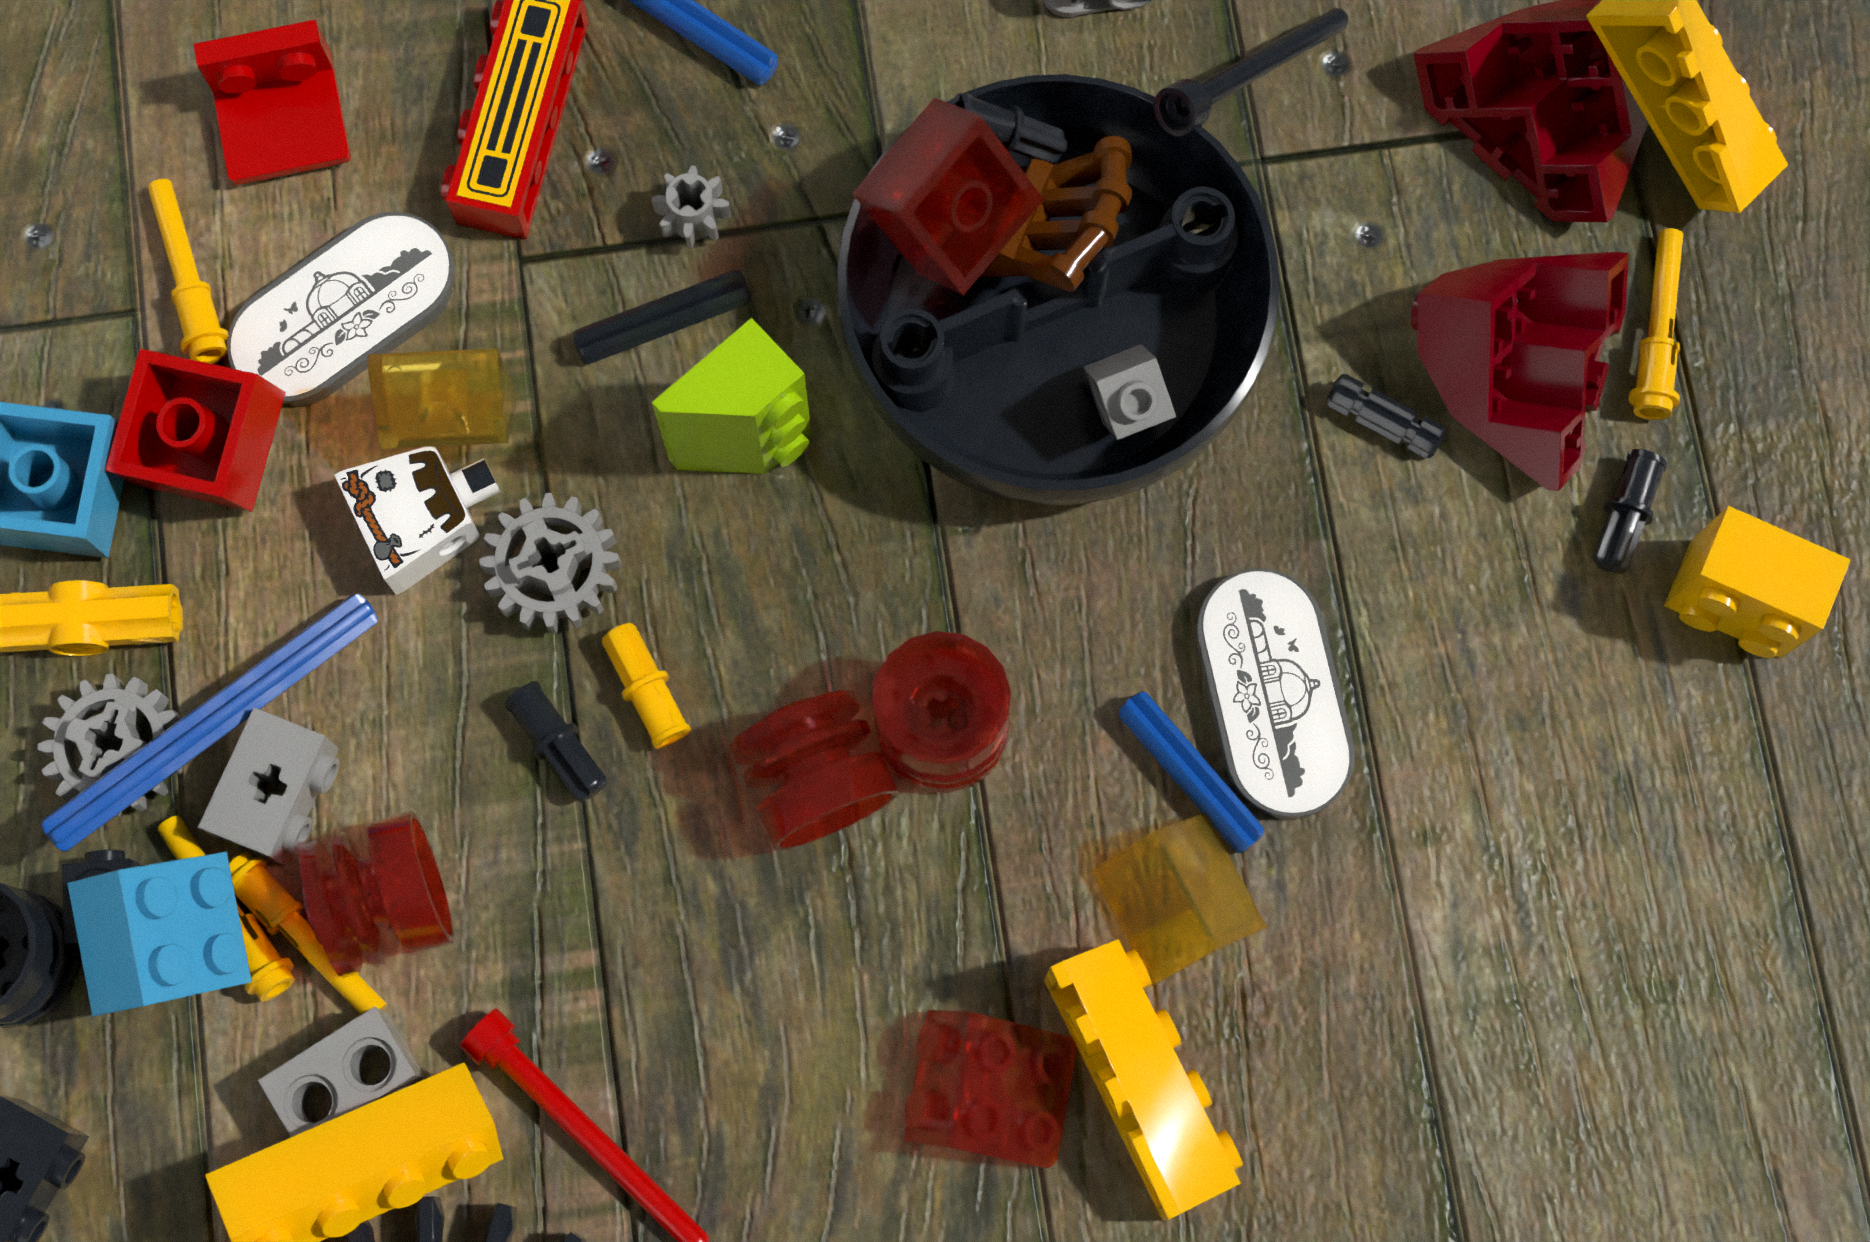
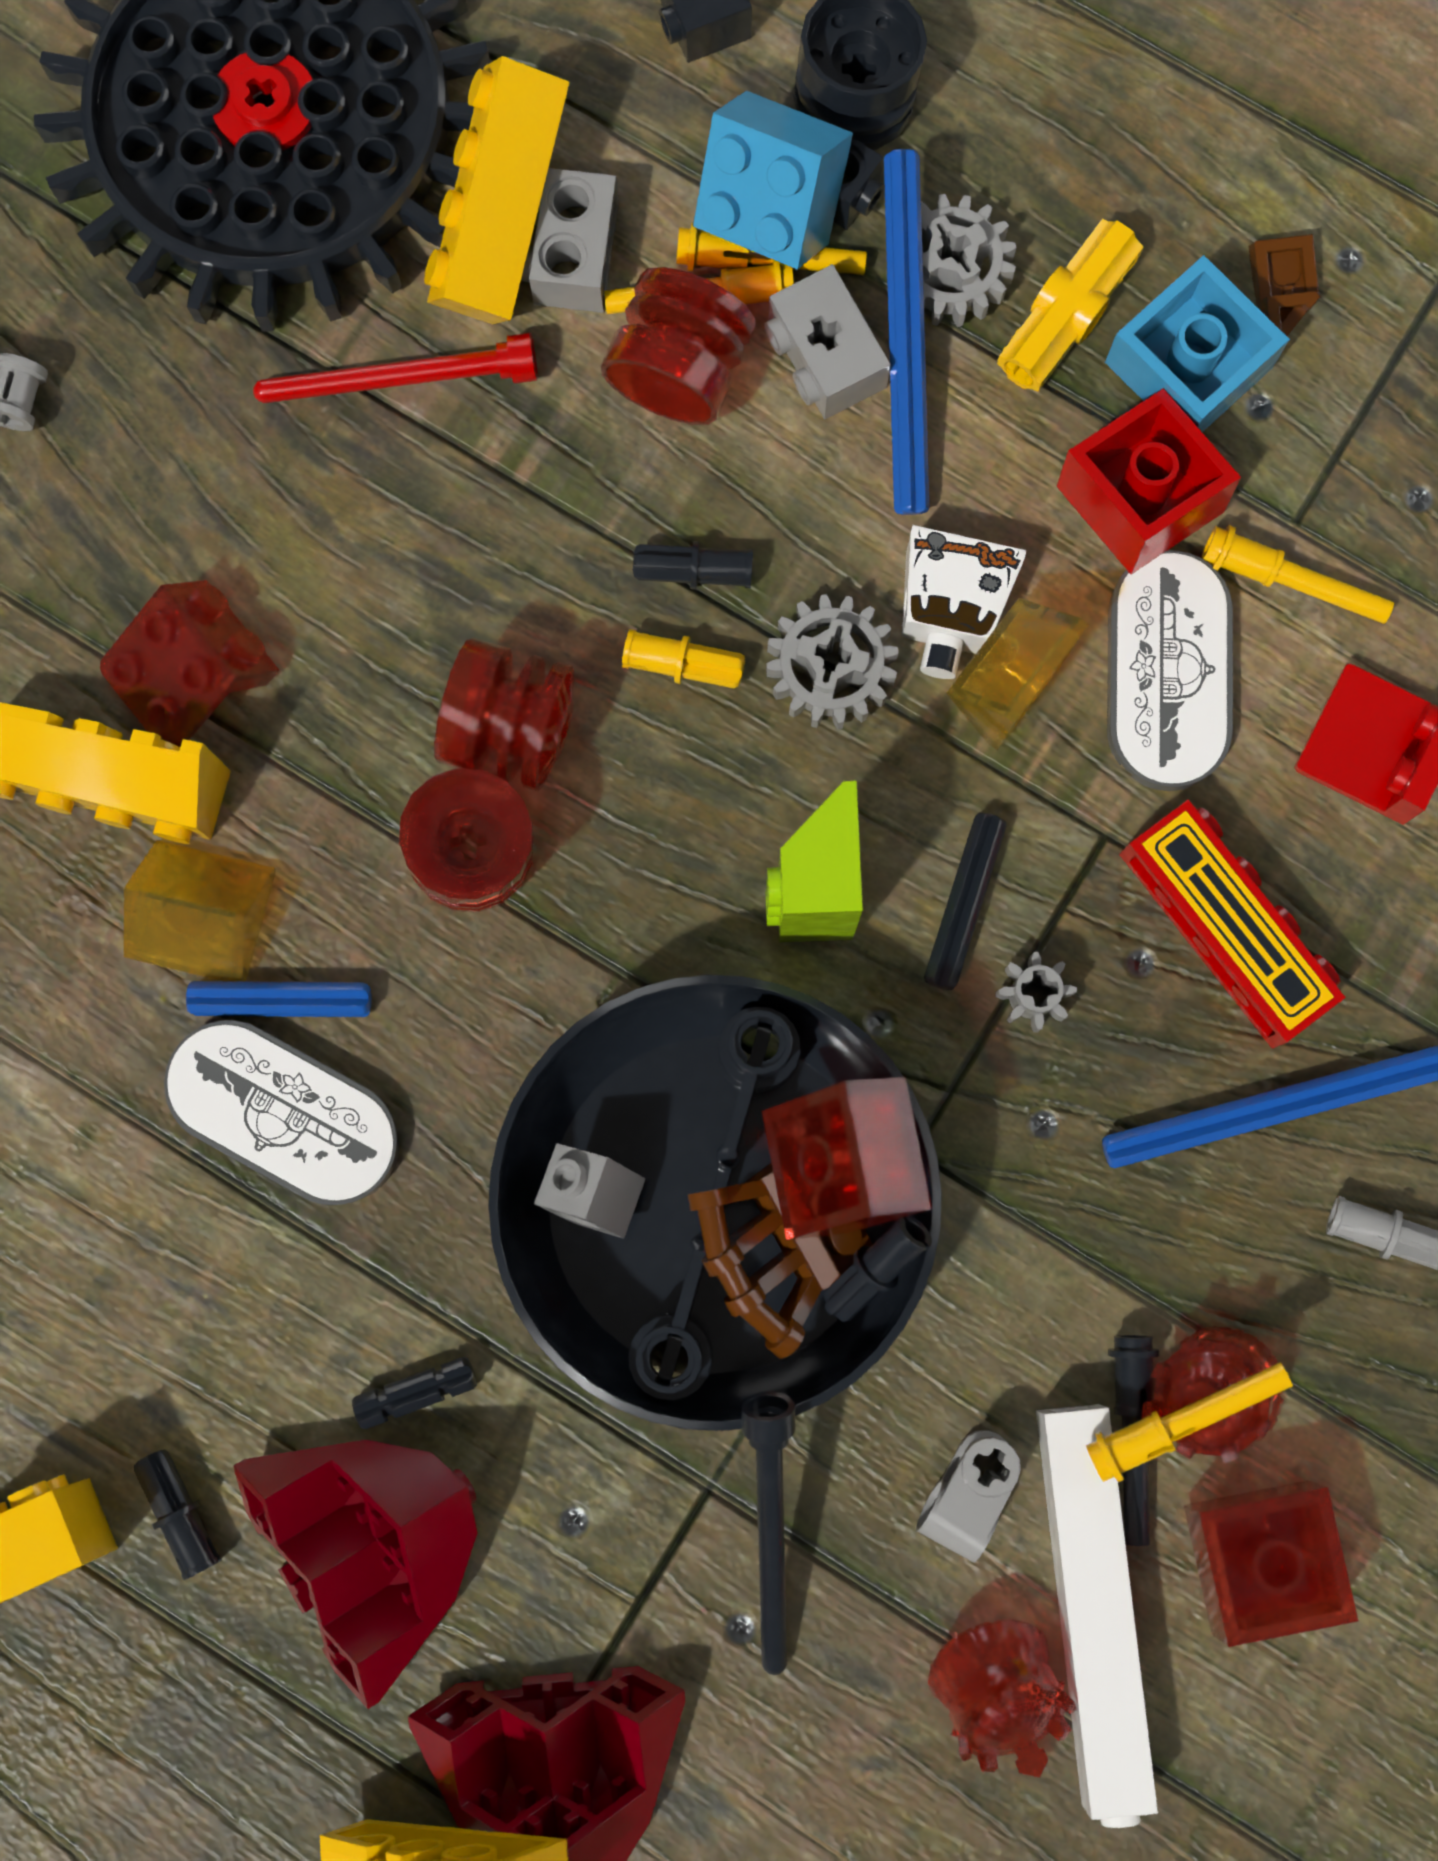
camera: 135 degrees right, 5 degrees up
yellow pin [1628,228,1683,420] -> none

